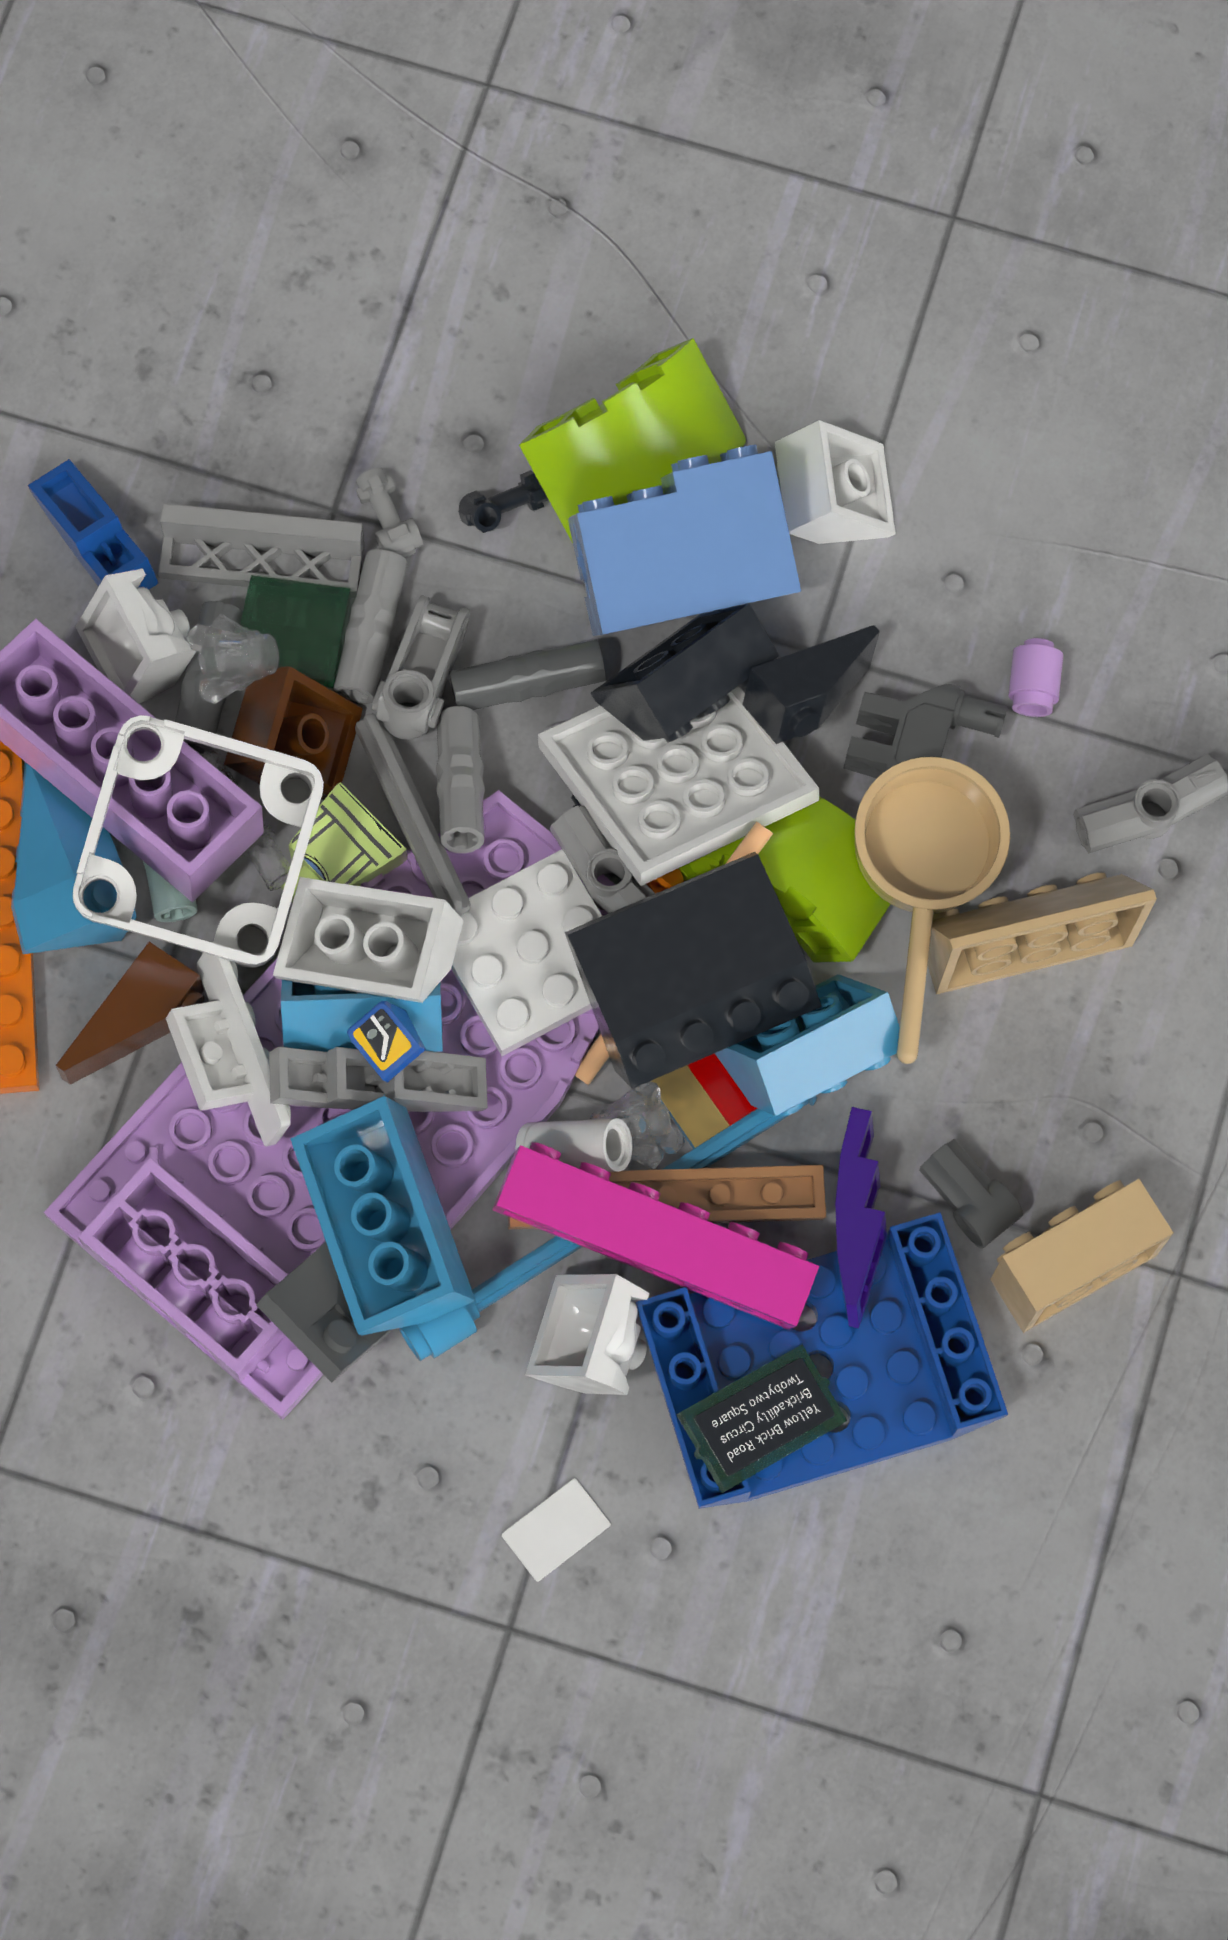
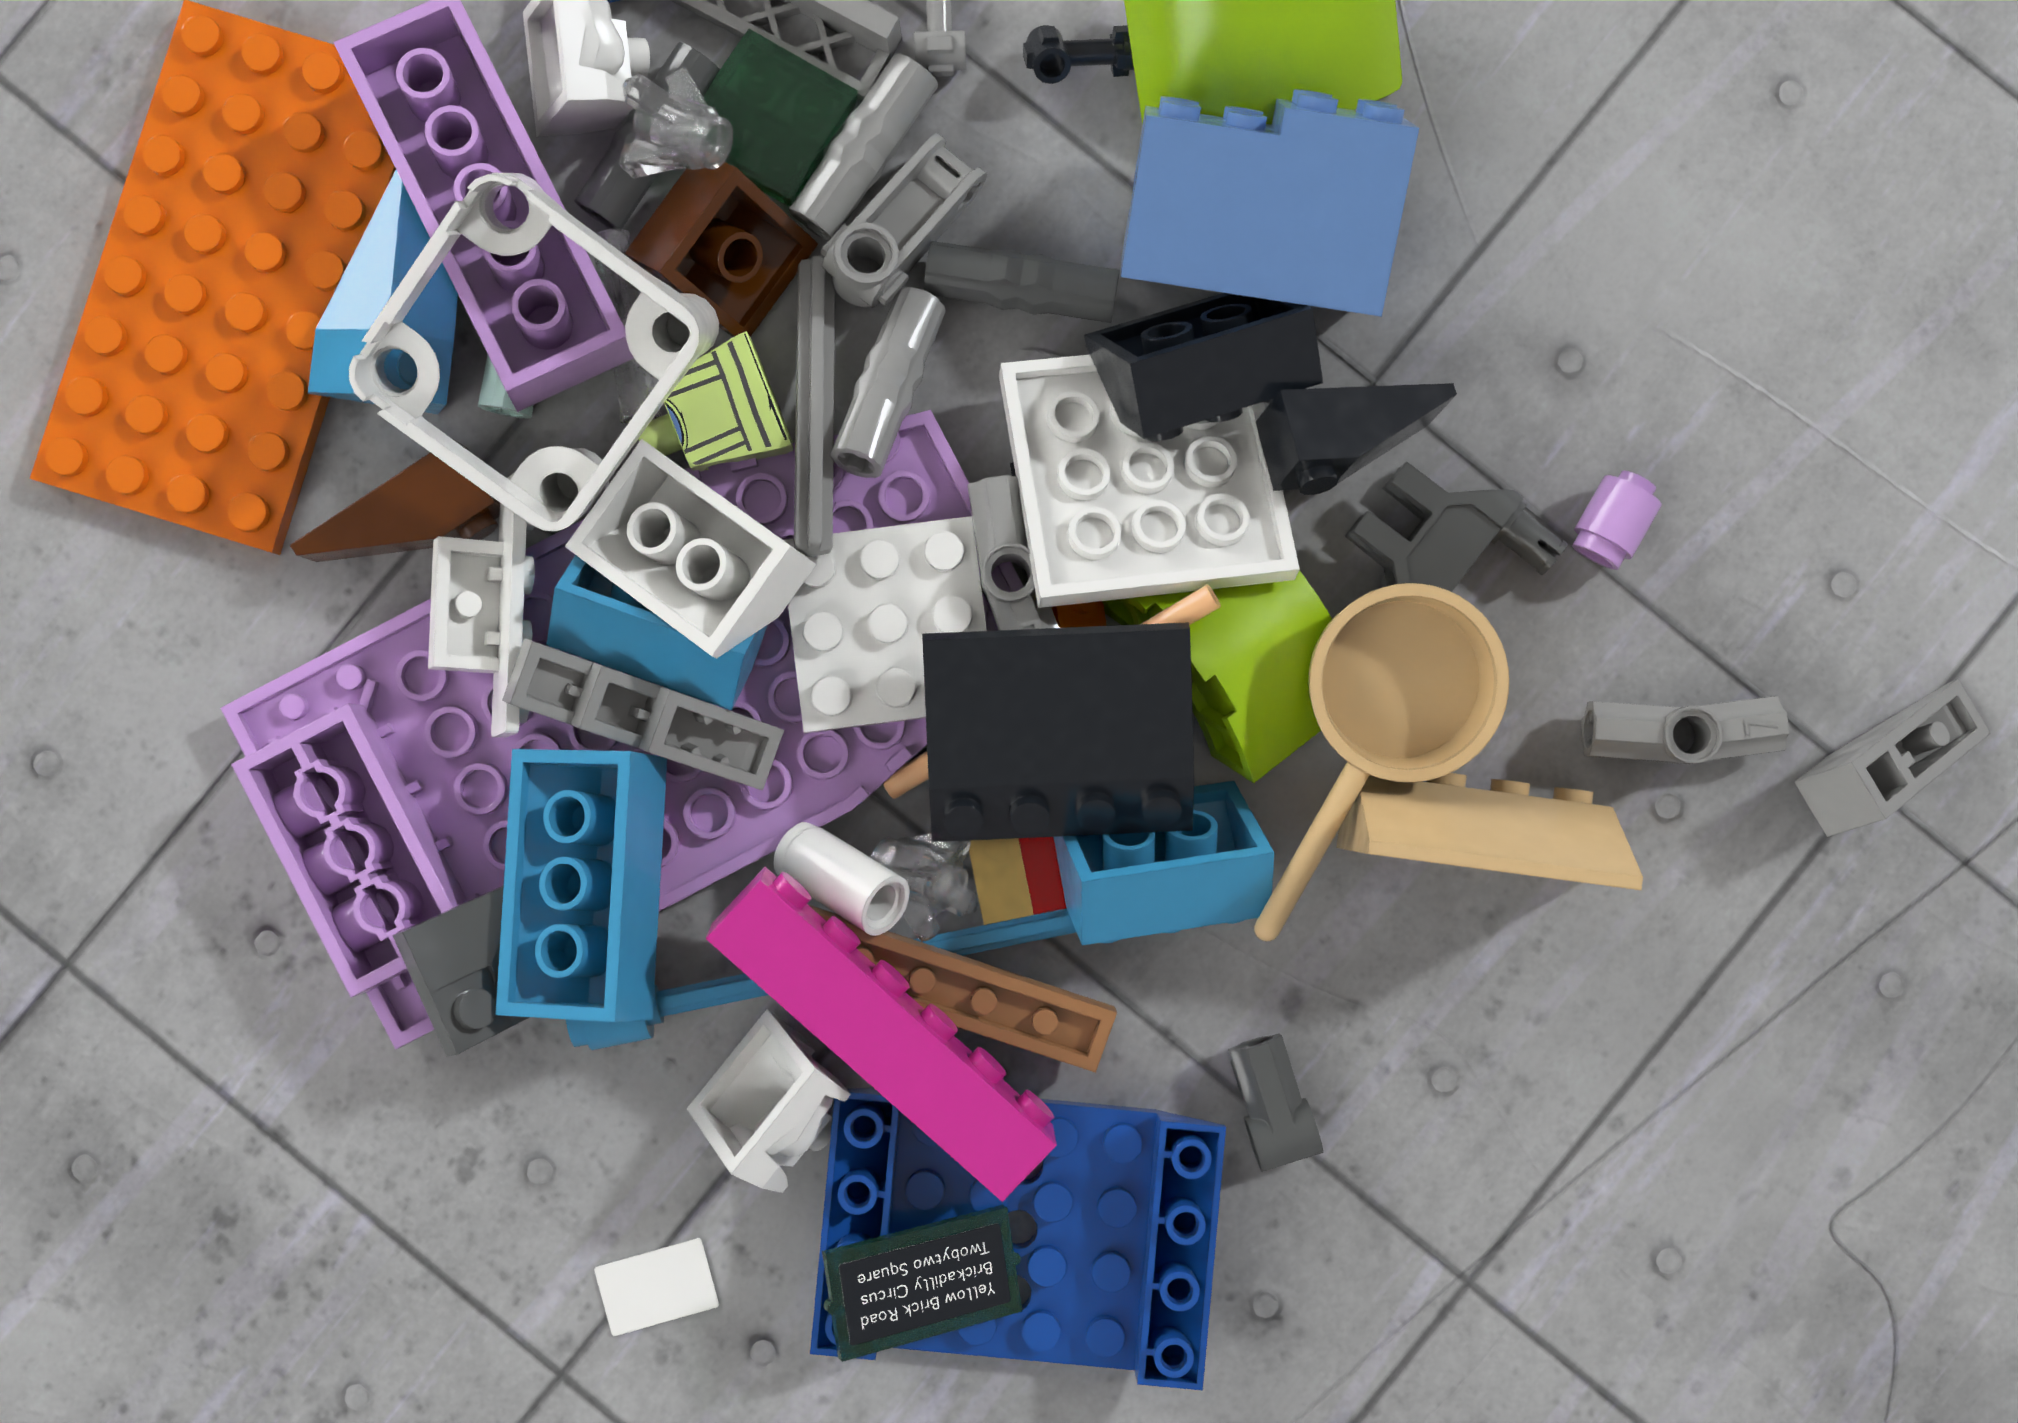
camera: 20 degrees right, 15 degrees up
slope [347,1001,426,1082] -> none
white slope [775,420,896,544] -> none
dark purple slope [835,1107,887,1329] -> none
tan brick [990,1179,1173,1333] -> none

